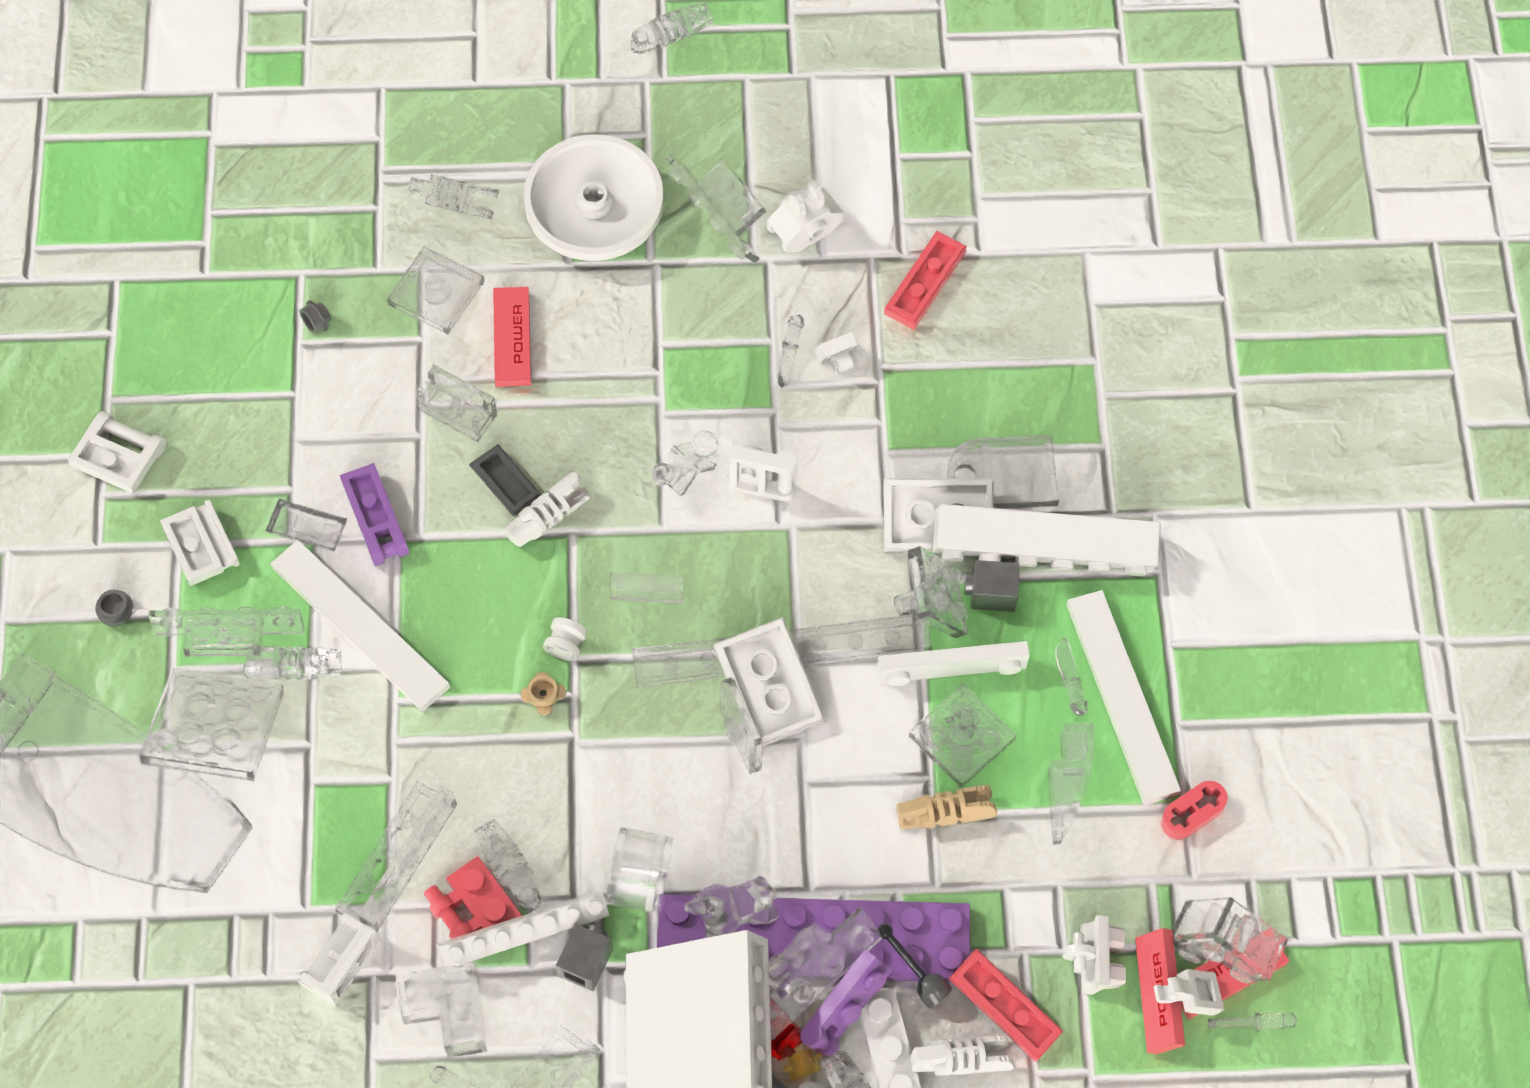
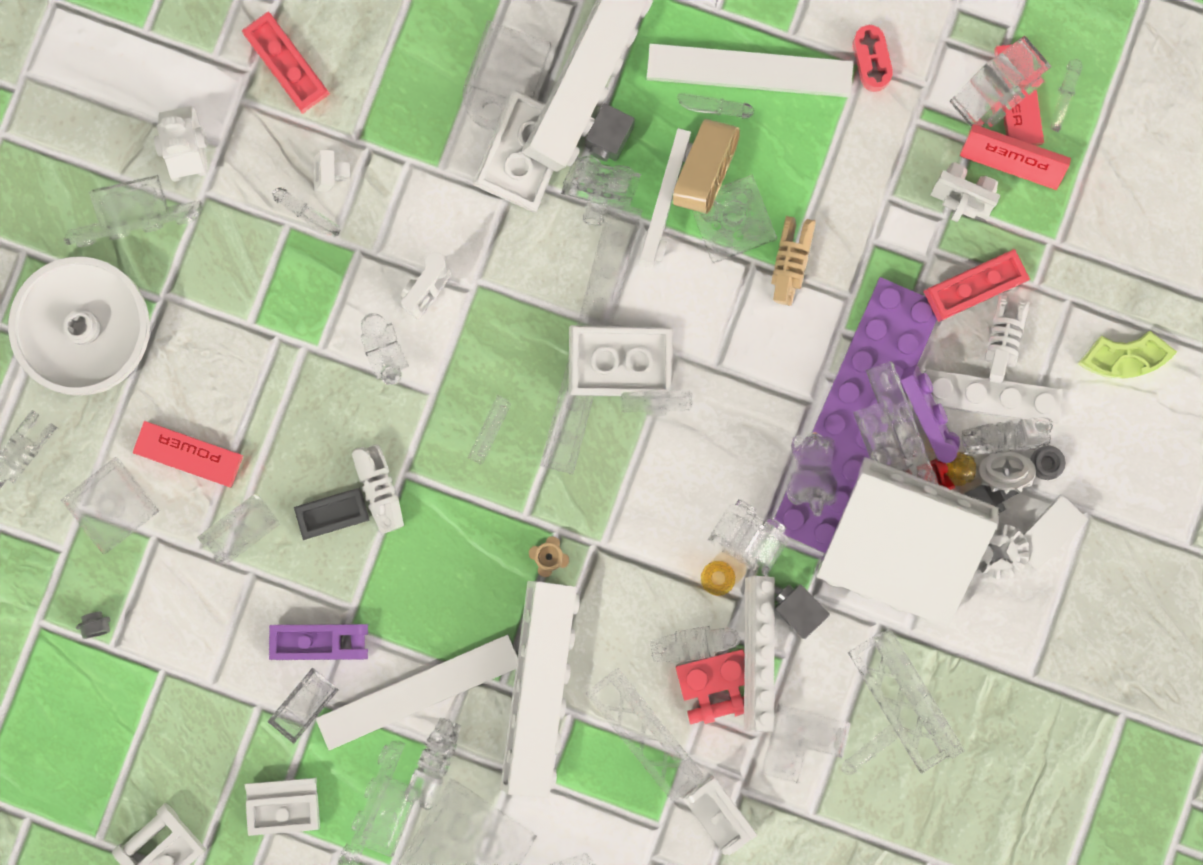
camera: 60 degrees left, 20 degrees up
white wheel [543,617,588,661] -> none
hinge [877,923,952,1008] -> none
clear slope [1048,723,1095,845] -> none
white plate [1153,969,1224,1016] -> none
none -> white brick [500,581,580,798]
none -> tan beam [673,119,740,214]
none -> clear yellow plate [701,561,736,596]

